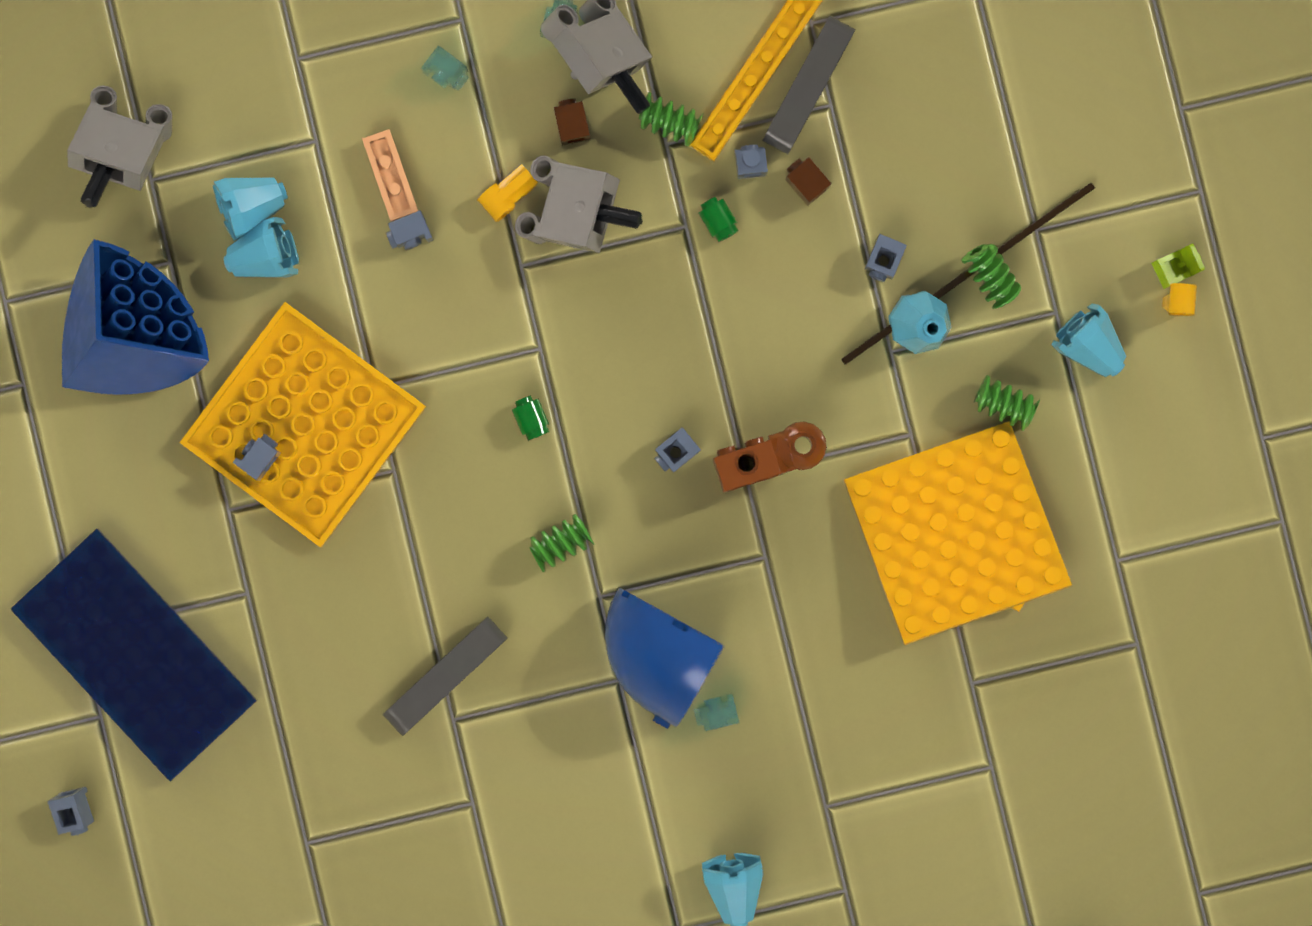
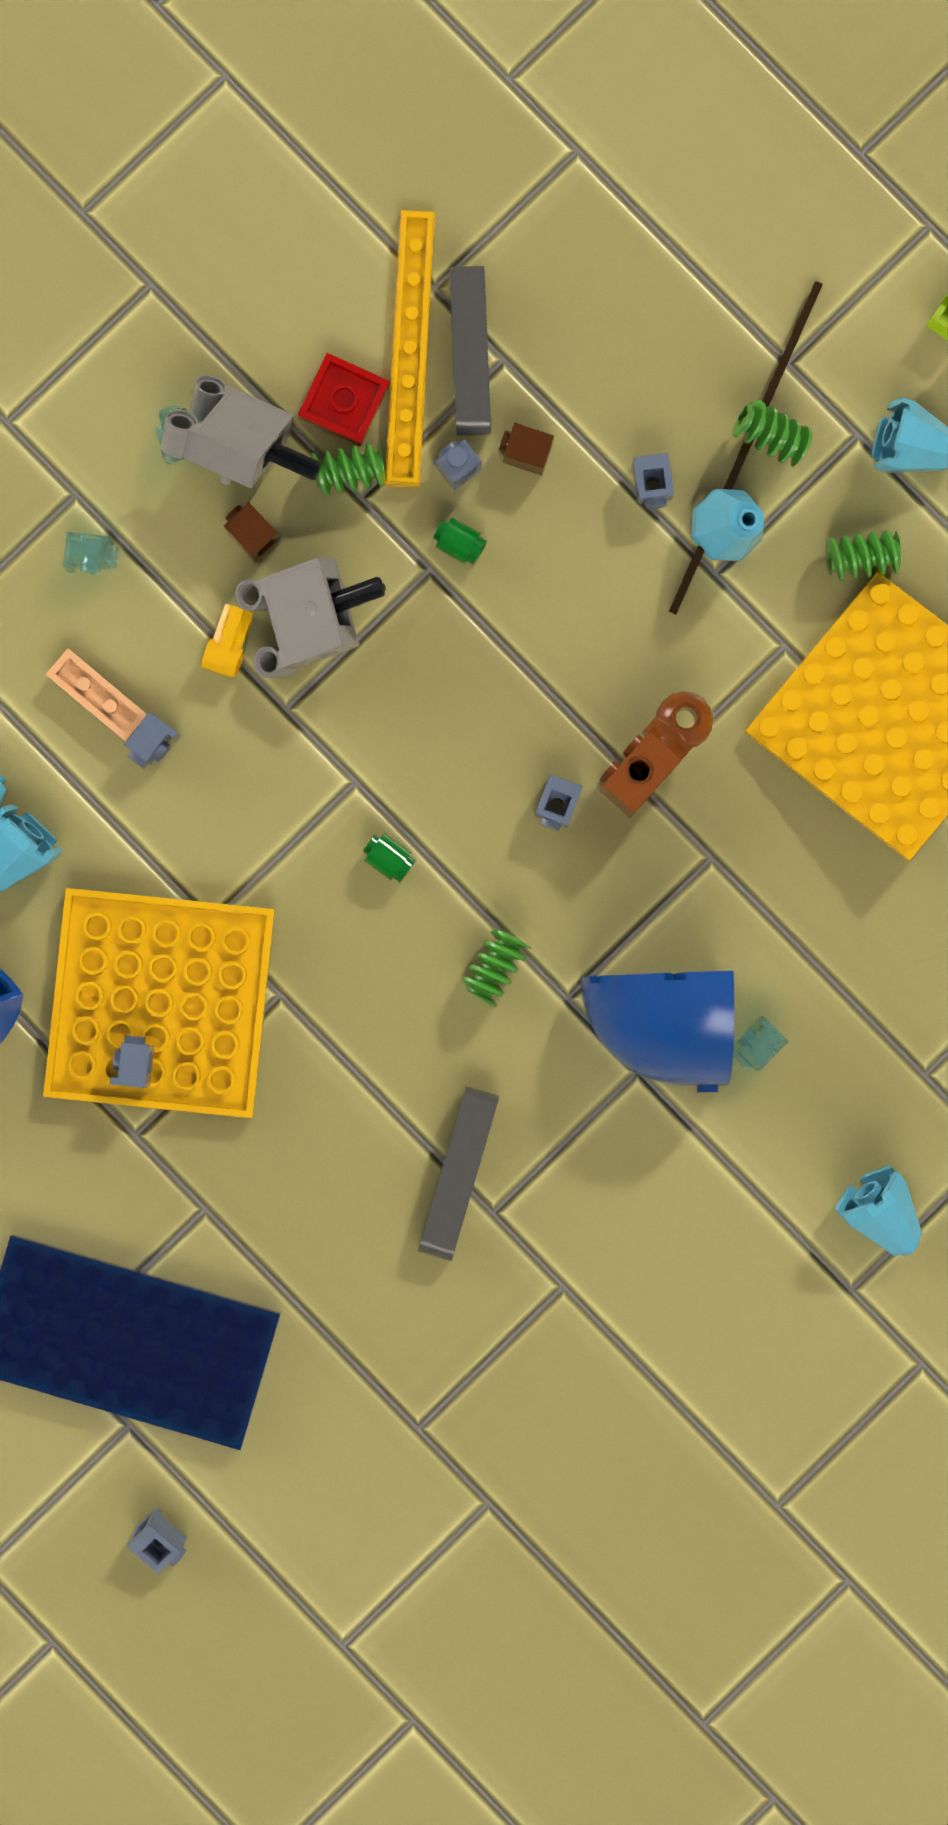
camera: 30 degrees left, 0 degrees up
none -> red plate [298,353,390,446]

